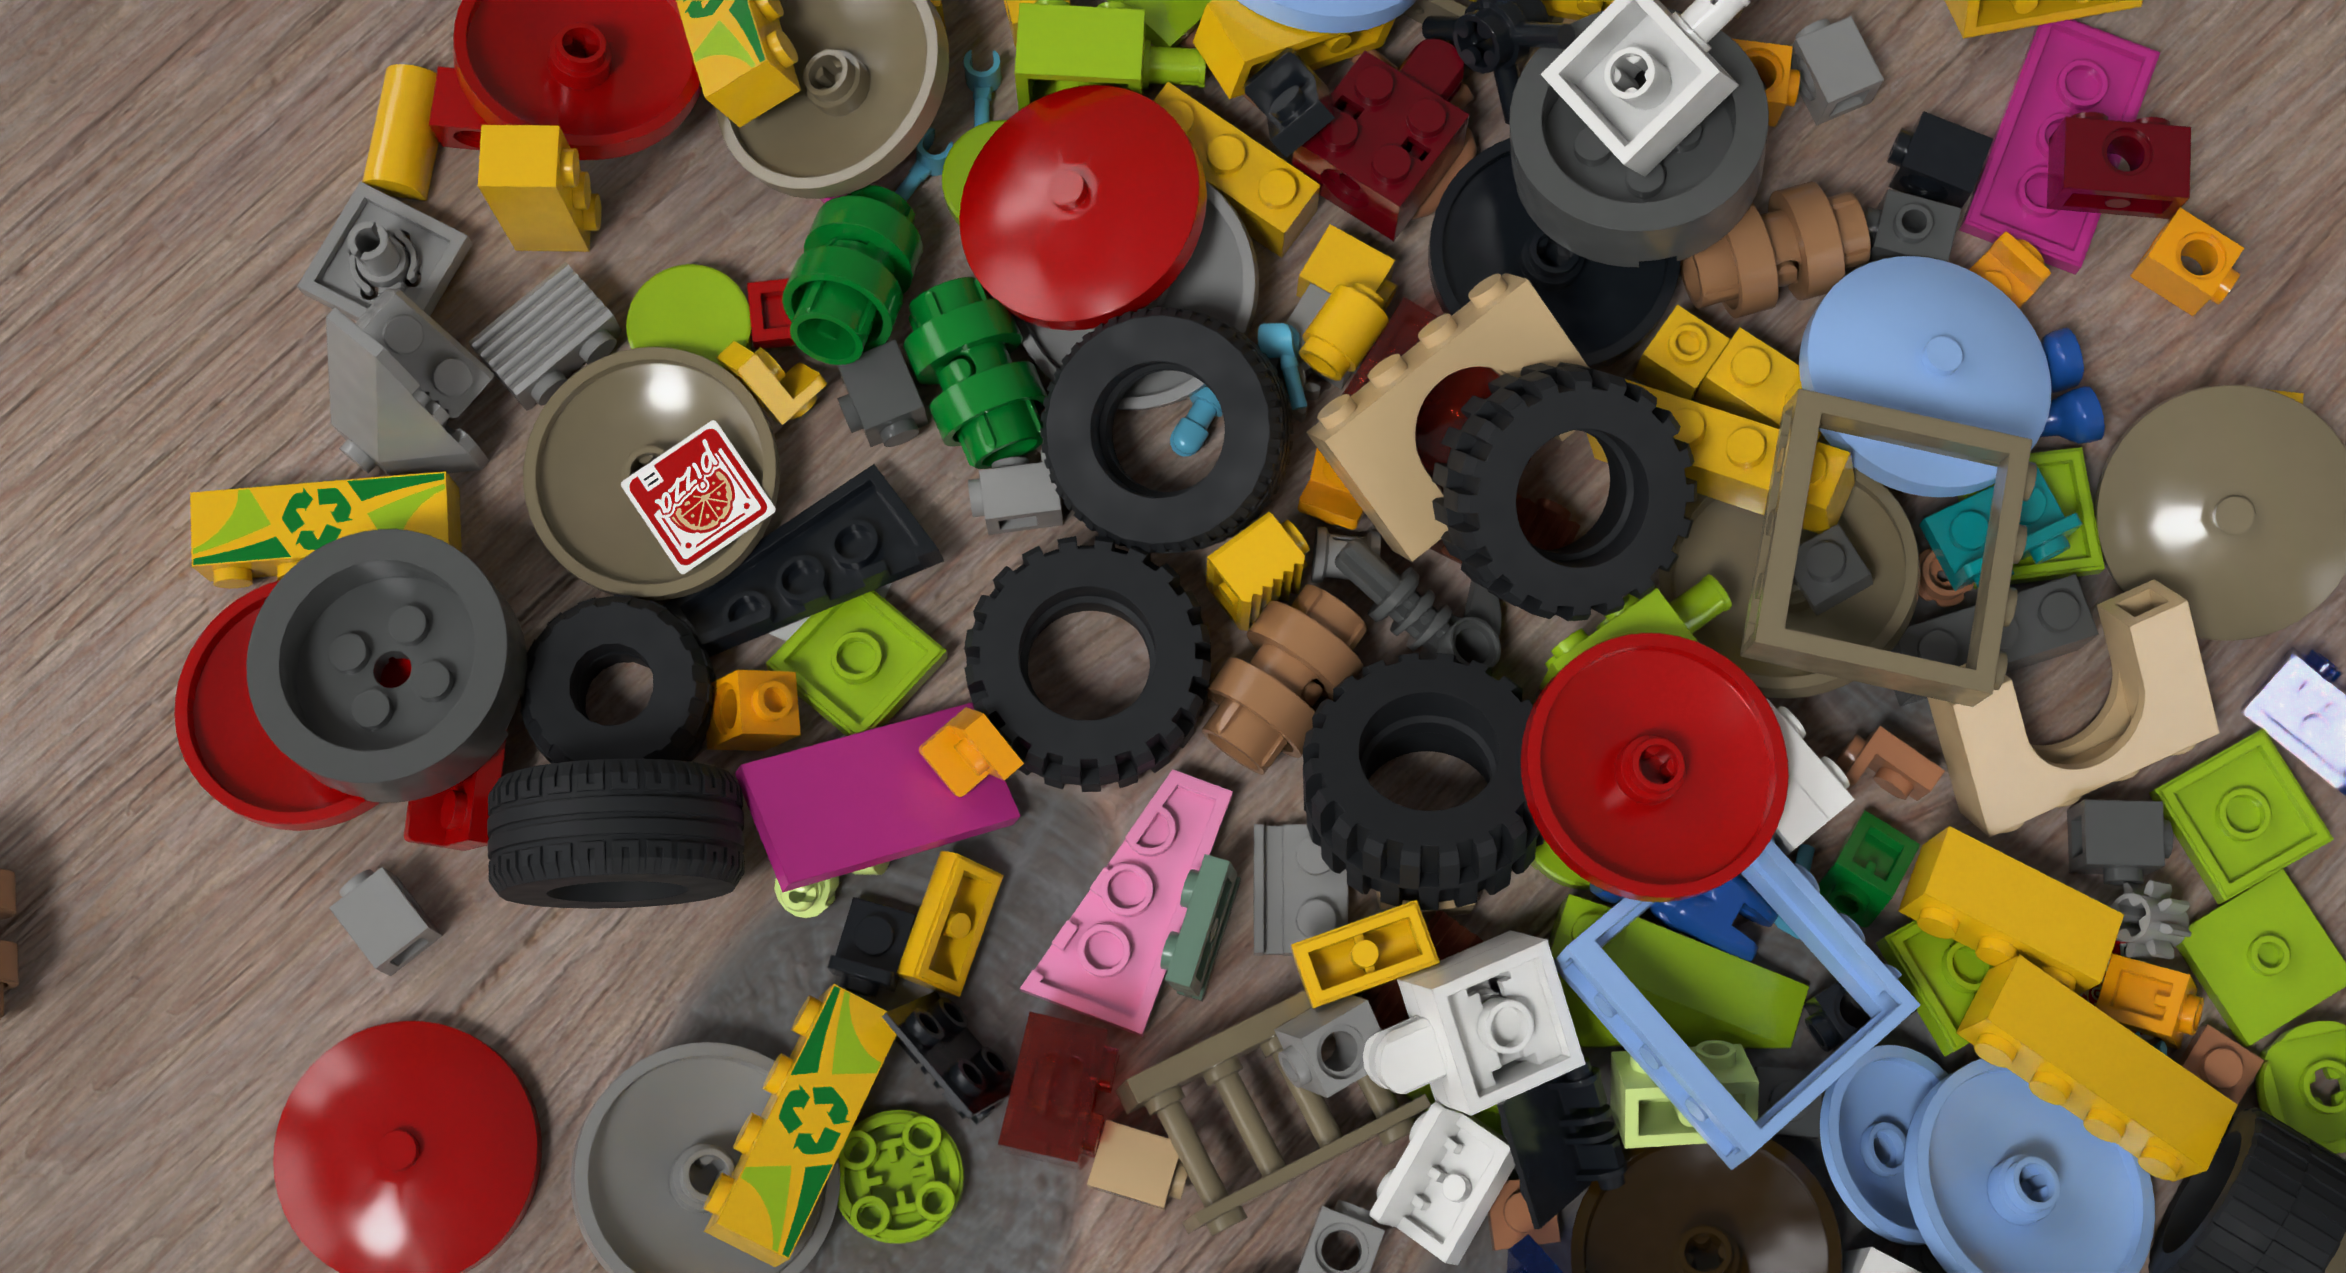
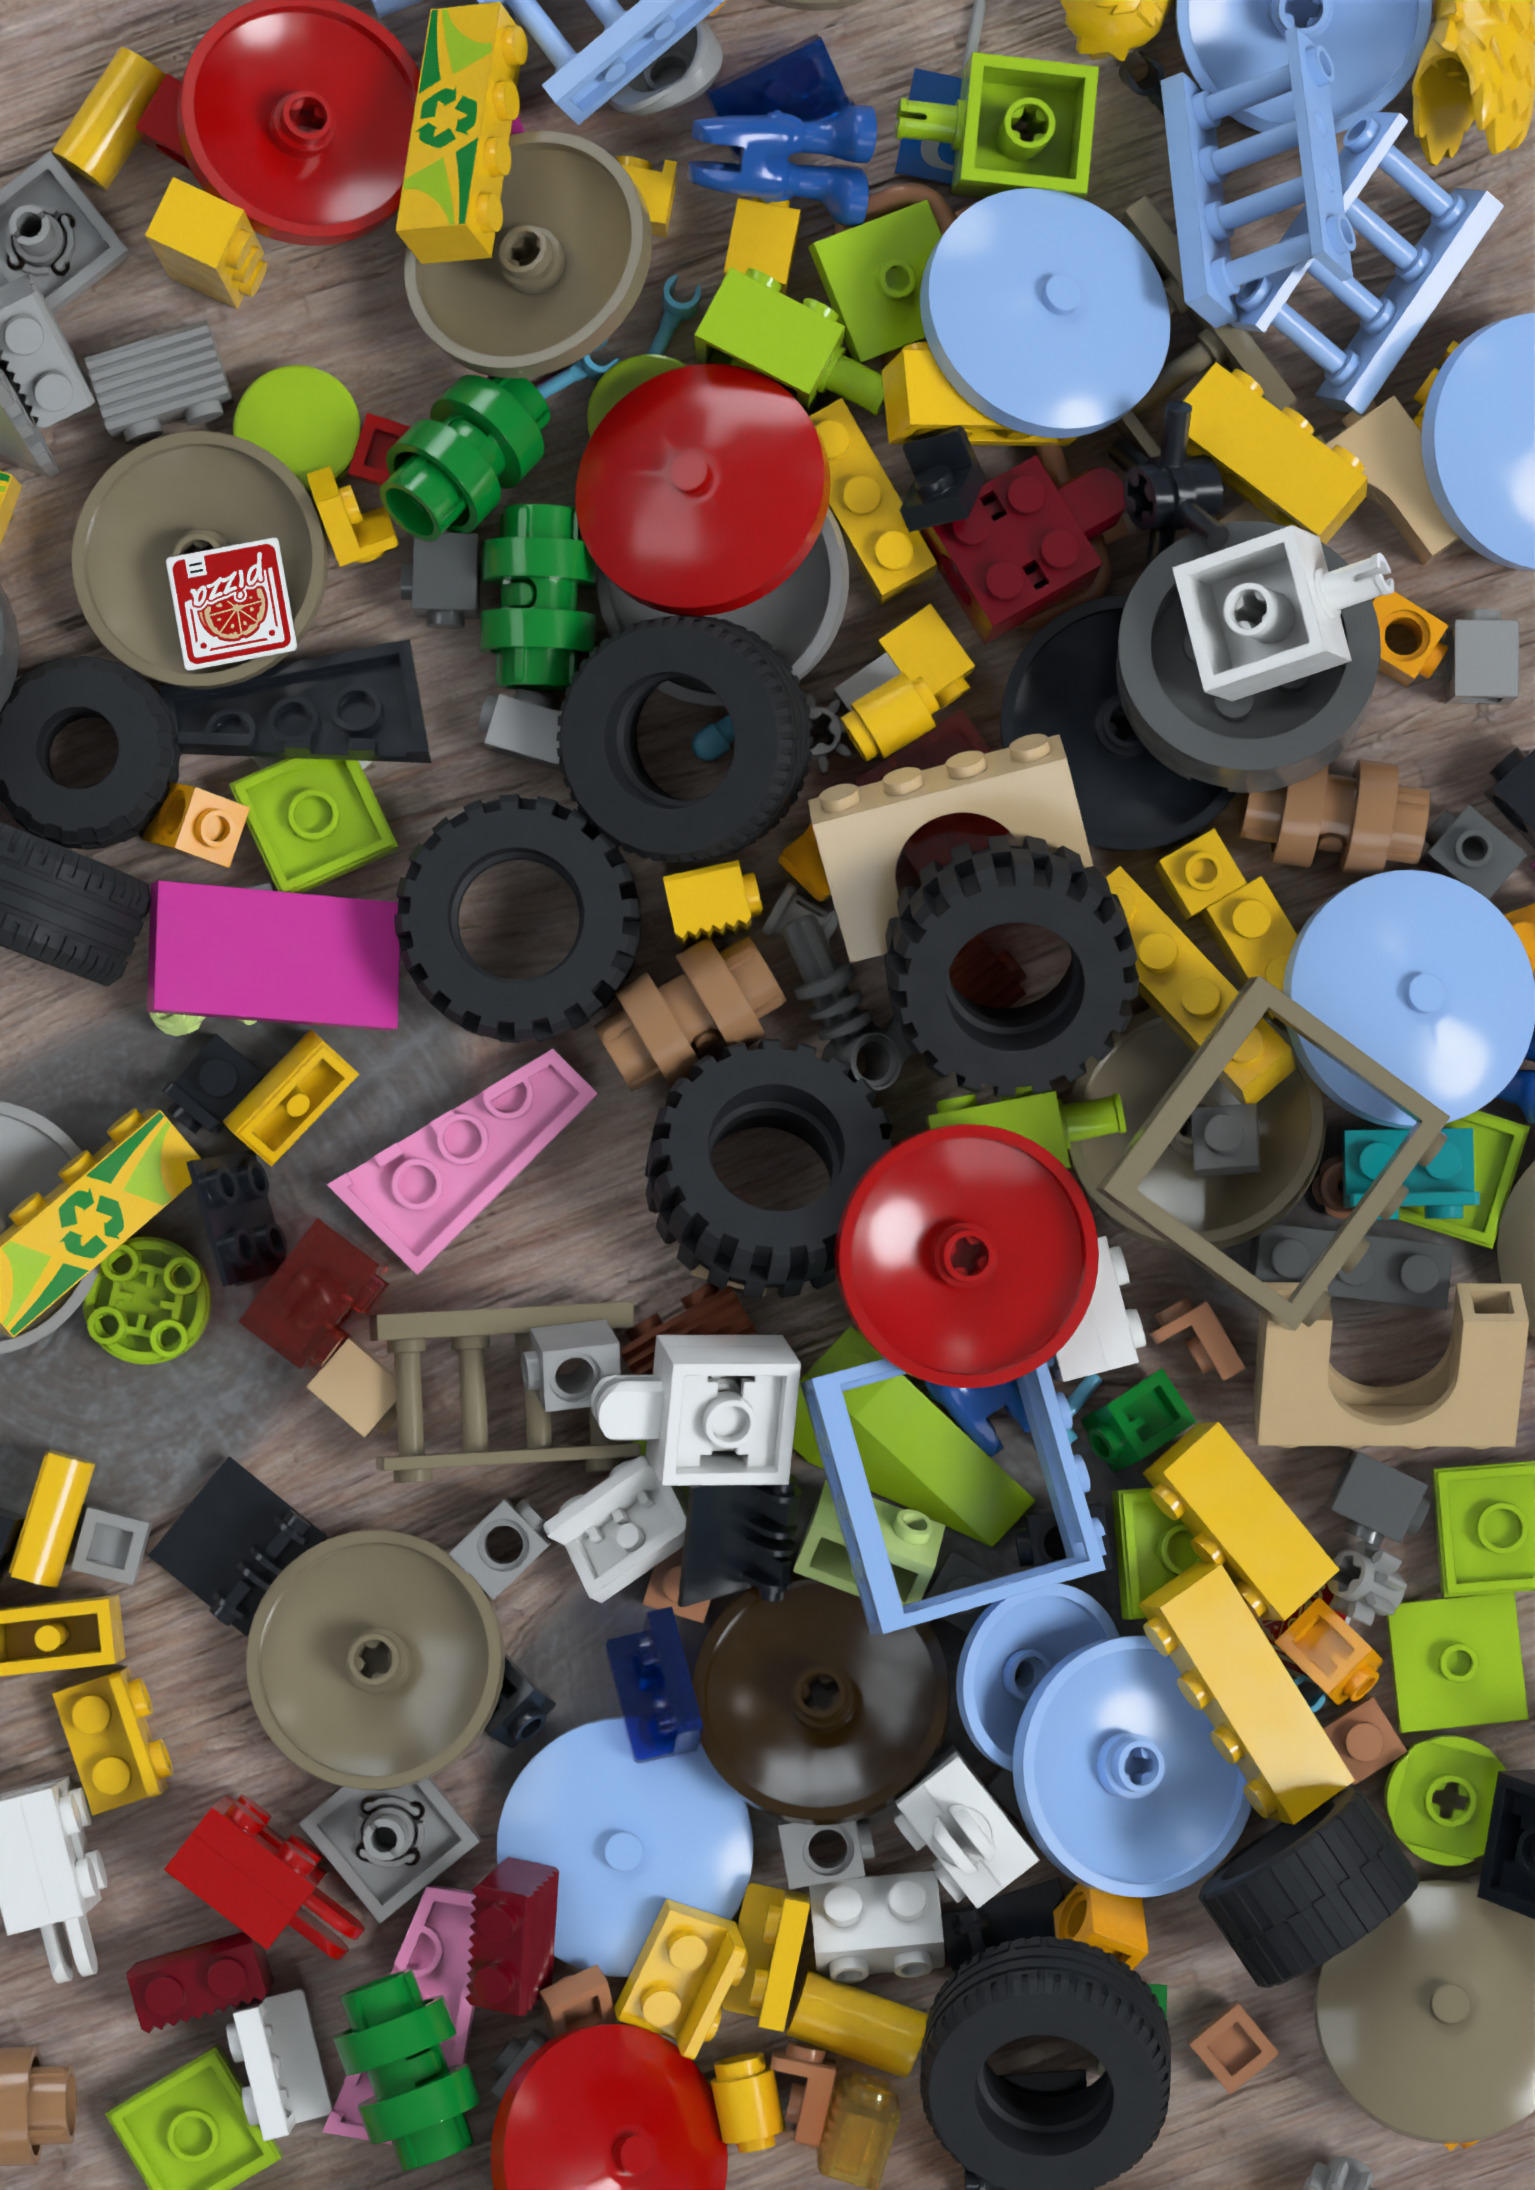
camera: 25 degrees right, 10 degrees up
light orange bracket [919,707,1024,797] -> none
sand green plate [1160,854,1241,1002] -> none
light grey plate [1253,824,1348,956] -> none
medium azure hand [1258,323,1307,410] -> none
yellow brick [1291,900,1440,1009] -> none

